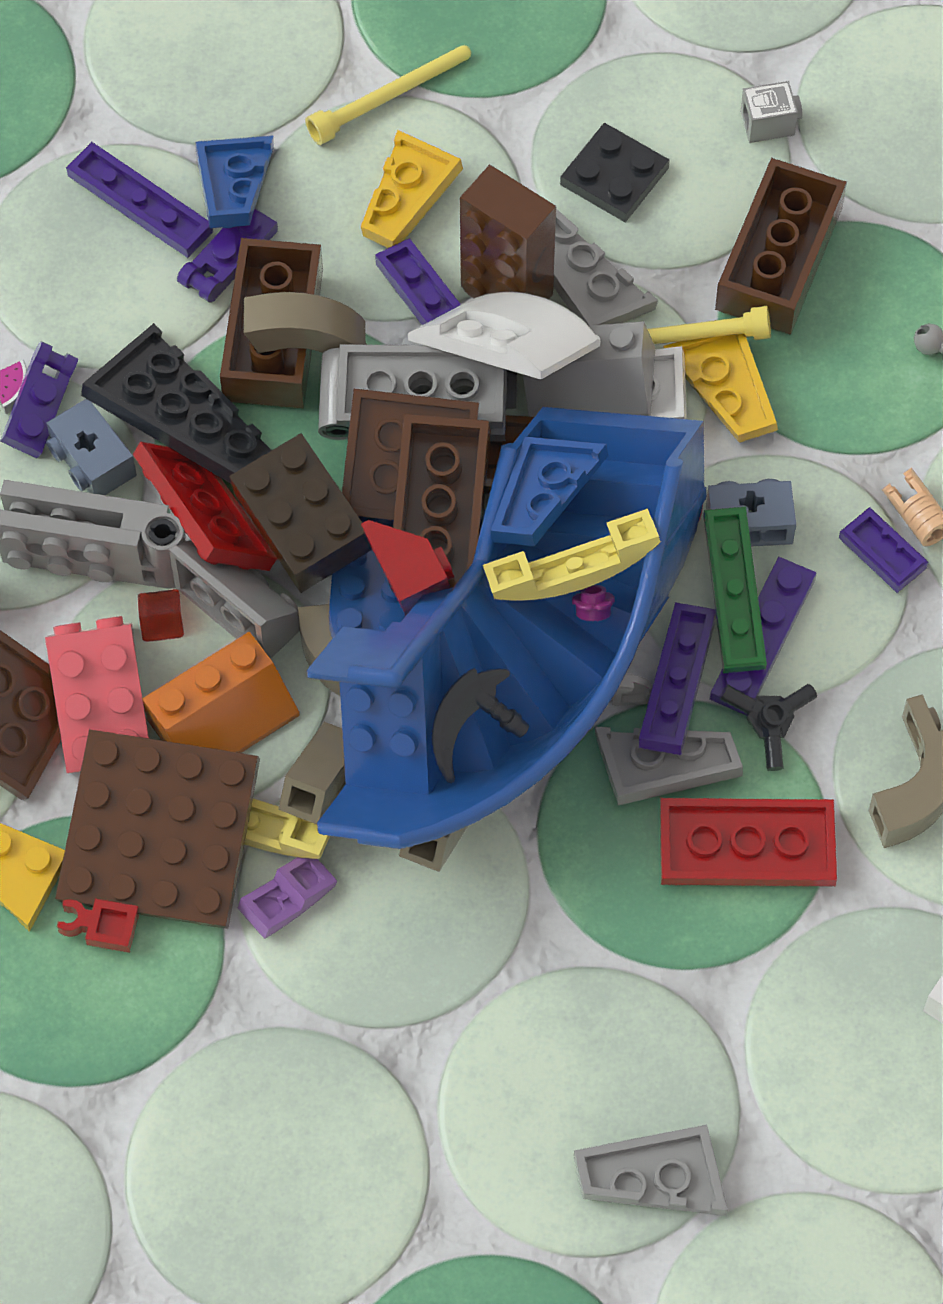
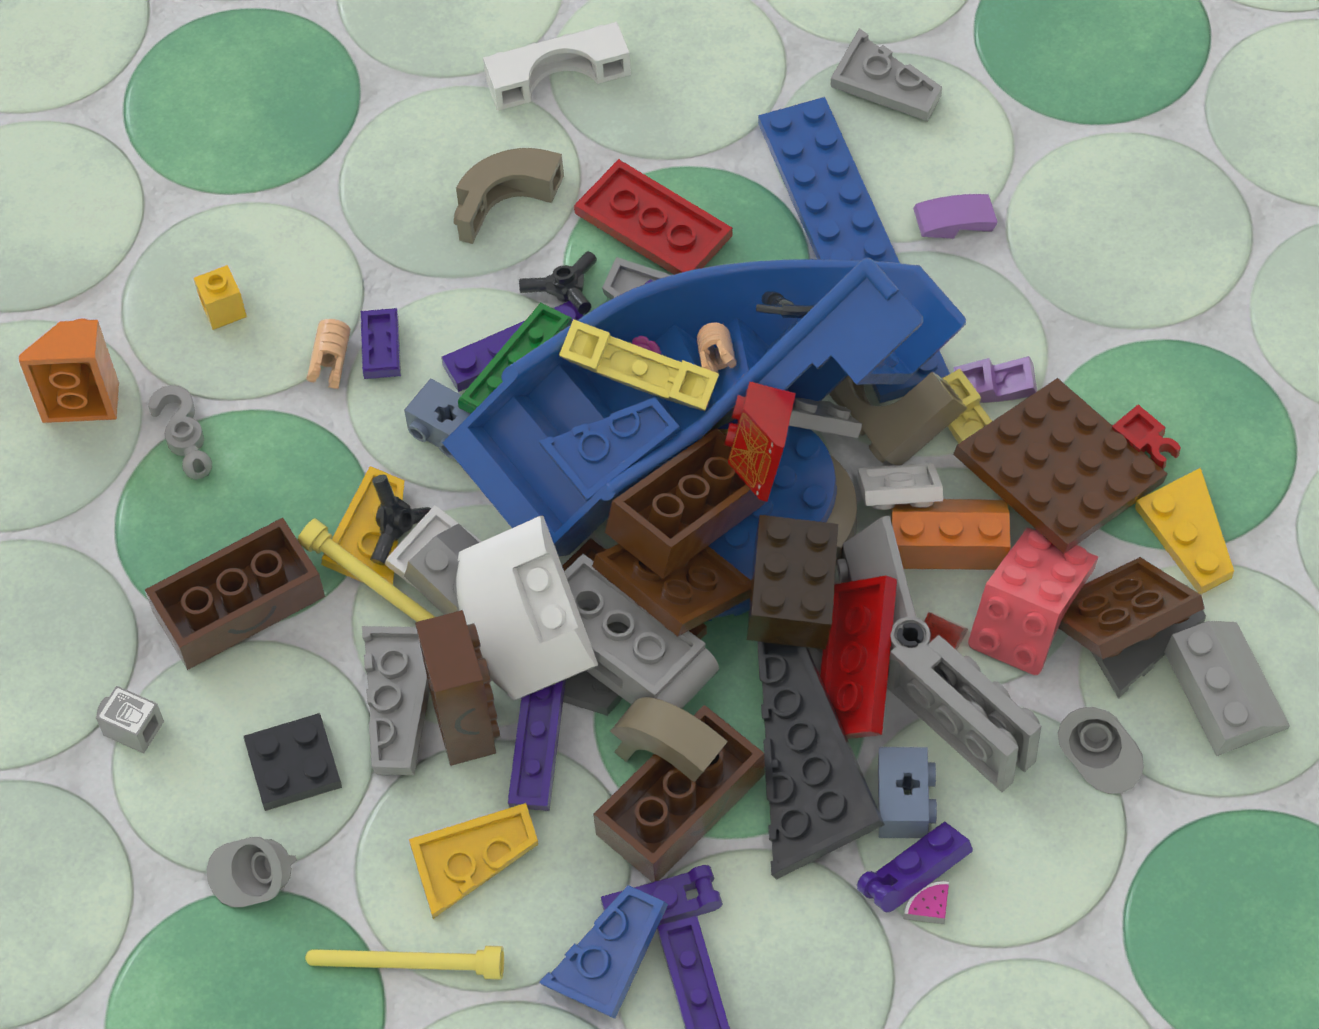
camera: 140 degrees left, 5 degrees down
none -> light grey piece [206,837,297,907]
none -> black piece [370,474,431,565]
none -> light nougat hinge [697,323,736,373]
none -> blue plate [758,97,950,403]
none -> white plate [858,463,943,510]
none -> medium lavender slope [913,194,998,239]

